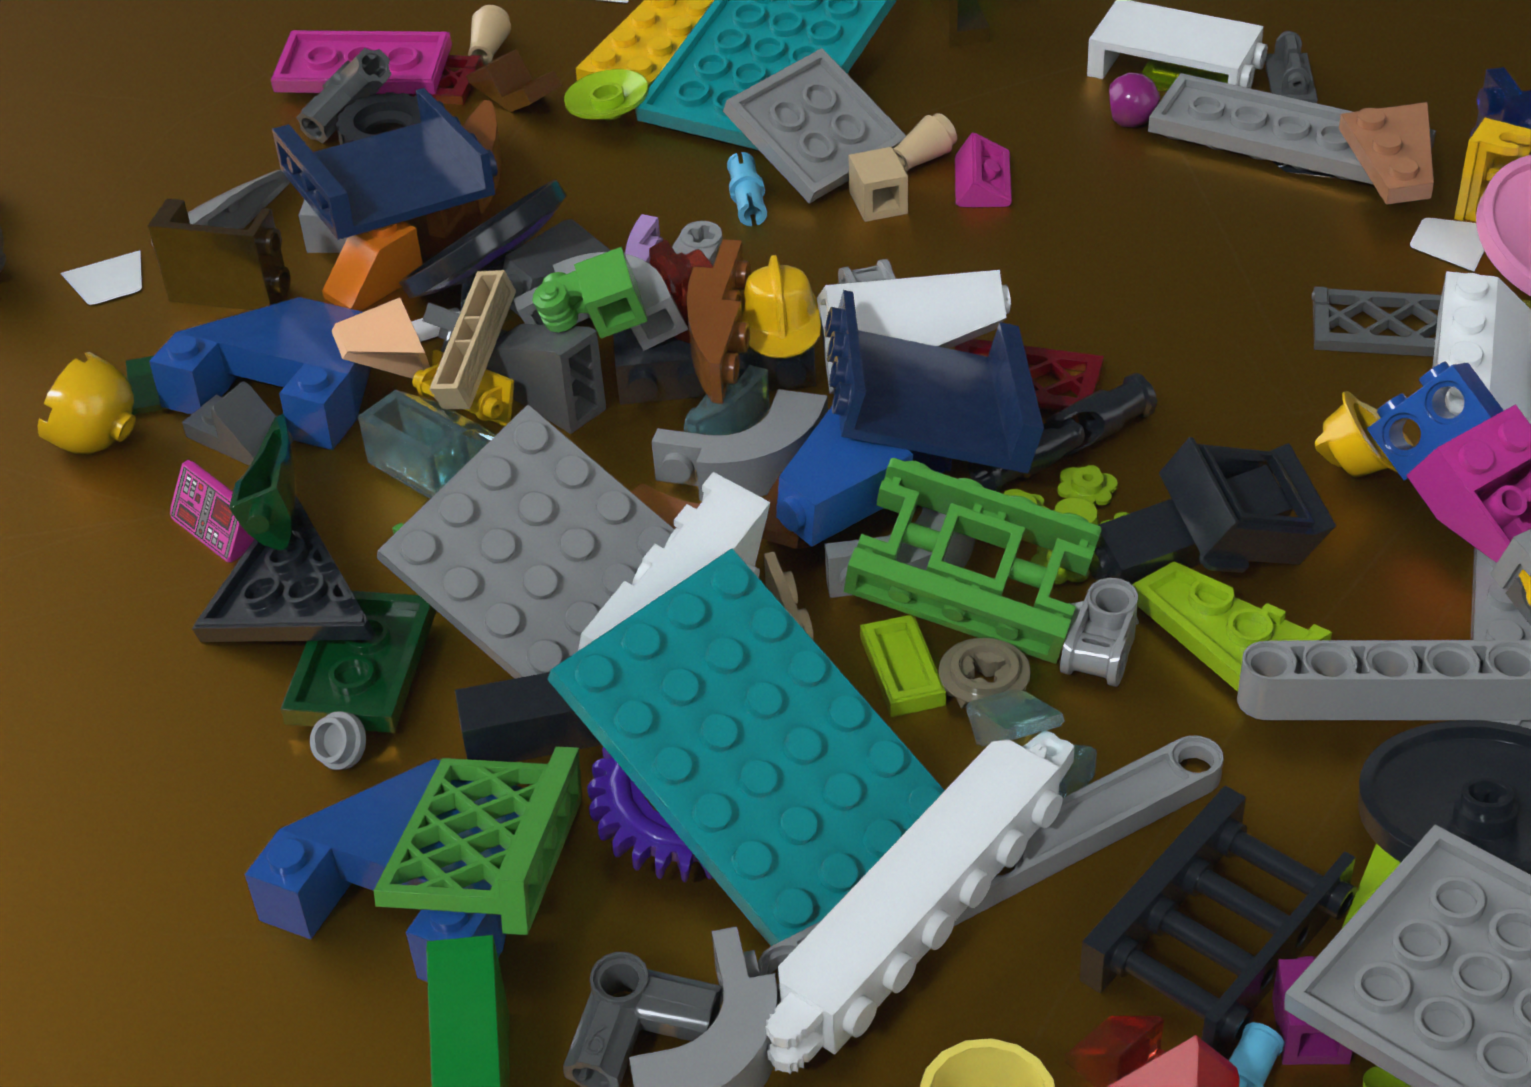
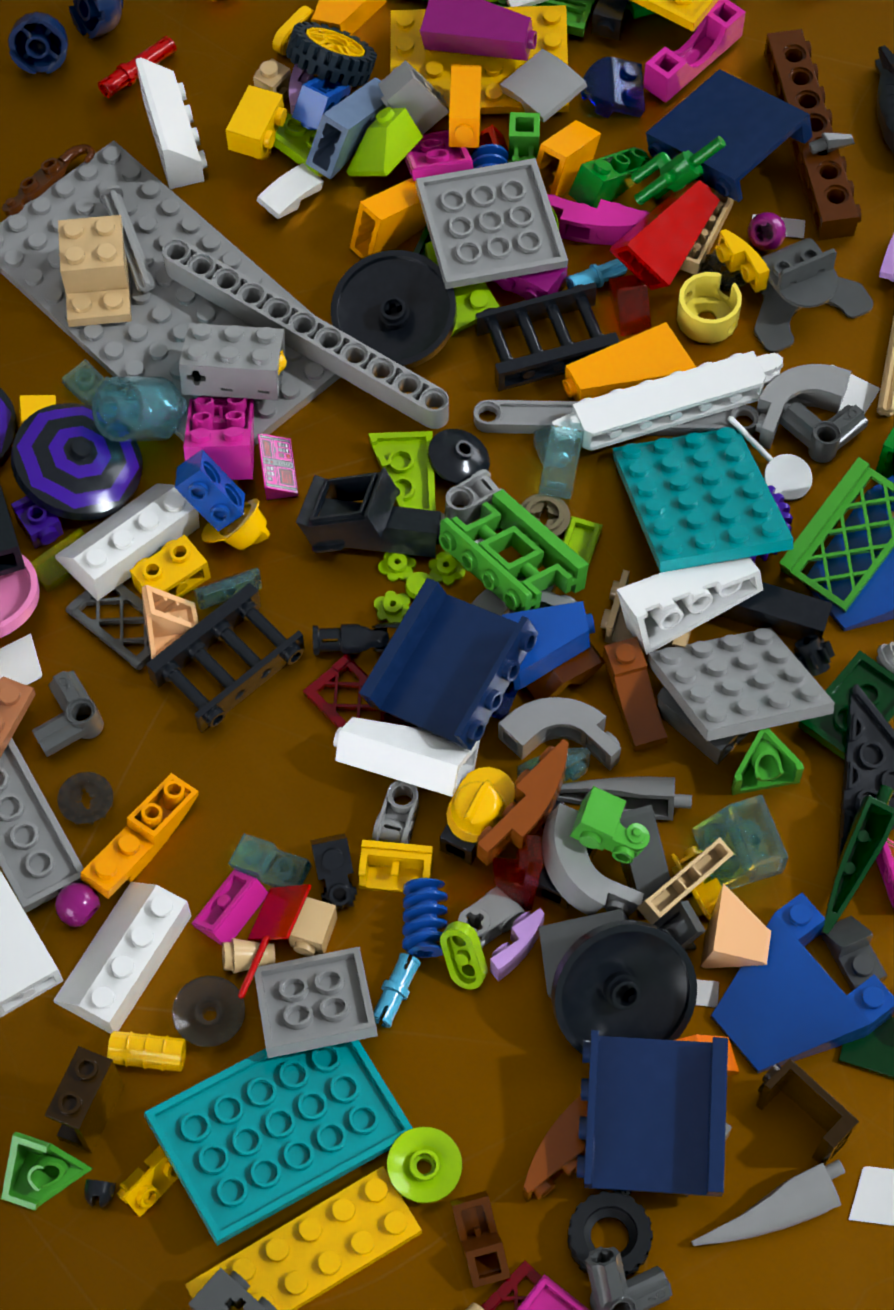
camera: 150 degrees left, 20 degrees up
none -> dark grey piece [32,670,104,757]
none -> white slope [53,882,192,1034]
none -> clear smoke gear [57,772,114,826]
none -> light orange slope [81,773,199,899]
none -> yellow axle [107,1031,187,1072]
none -> yellow brick [130,534,211,597]
none -> light nougat slope [141,585,199,660]
none -> black fence [146,583,305,733]
none -> clear smoke dish [172,976,246,1047]
none -> clear light blue slope [192,568,262,609]
none -> clear light blue slope [228,833,312,887]
none -> red piece [238,884,311,999]
none -> slope [257,434,299,500]
none -> black brick [310,833,357,910]
none -> yellow hinge [358,840,433,893]
none -> blue piece [402,878,448,958]
none -> black dish [428,429,490,485]
none -> lime plate [440,921,488,990]
none -> light grey piece [557,776,692,821]
none -> light orange slope [562,322,696,401]
none -> white piece [728,416,813,501]
none -> black gear [793,634,835,676]

